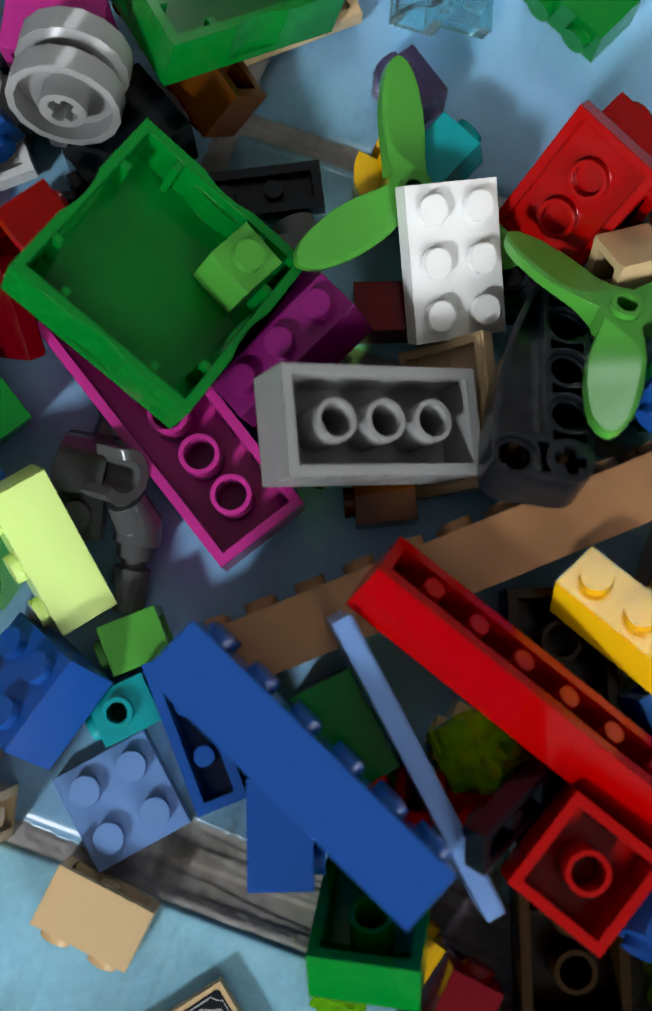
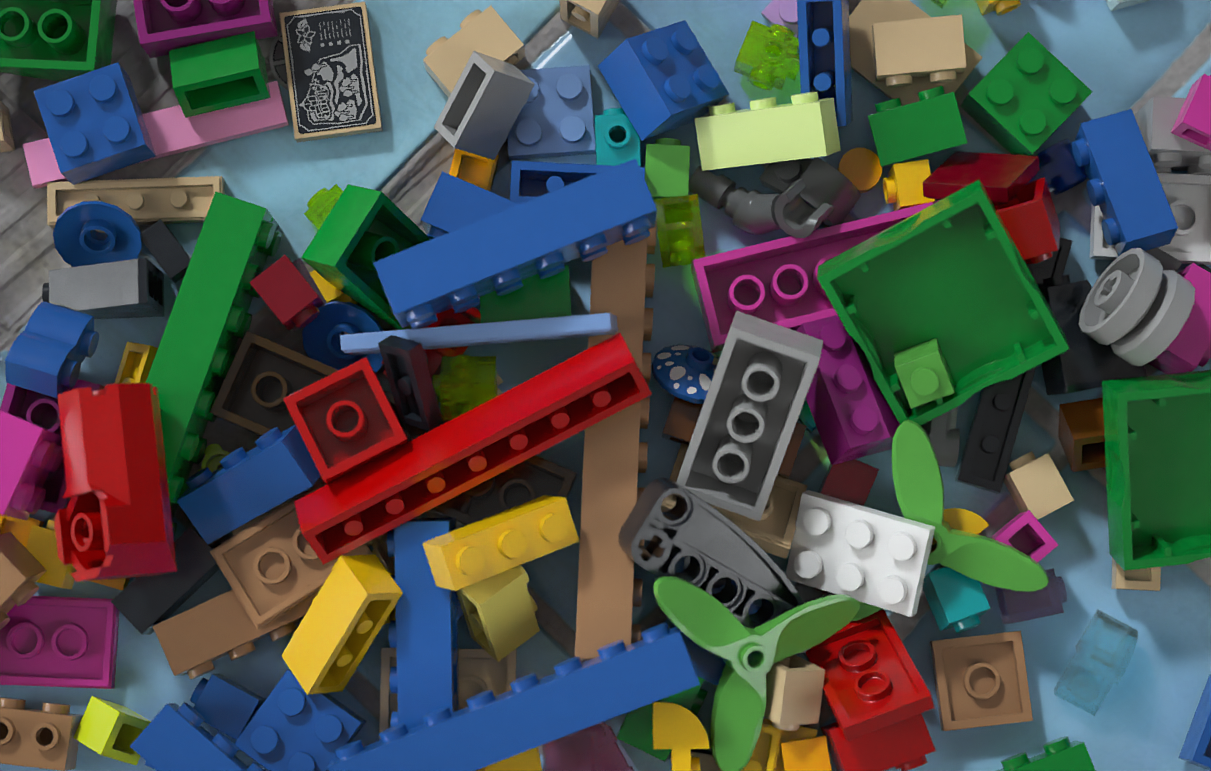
camera: 110 degrees right, 0 degrees up
none -> blue dish [302,301,383,373]
none -> light grey piece [434,51,535,160]
none -> light orange tile [449,148,499,192]
none -> blue dish [651,344,720,404]
none -> clear neon green brick [654,194,706,268]
none -> light orange tile [837,147,882,193]
none -> yellow plate [883,159,935,211]
none -> medium nougat plate [929,631,1033,731]
none -> dark pink brick [990,510,1058,562]
none -> tan brick [1004,451,1074,520]

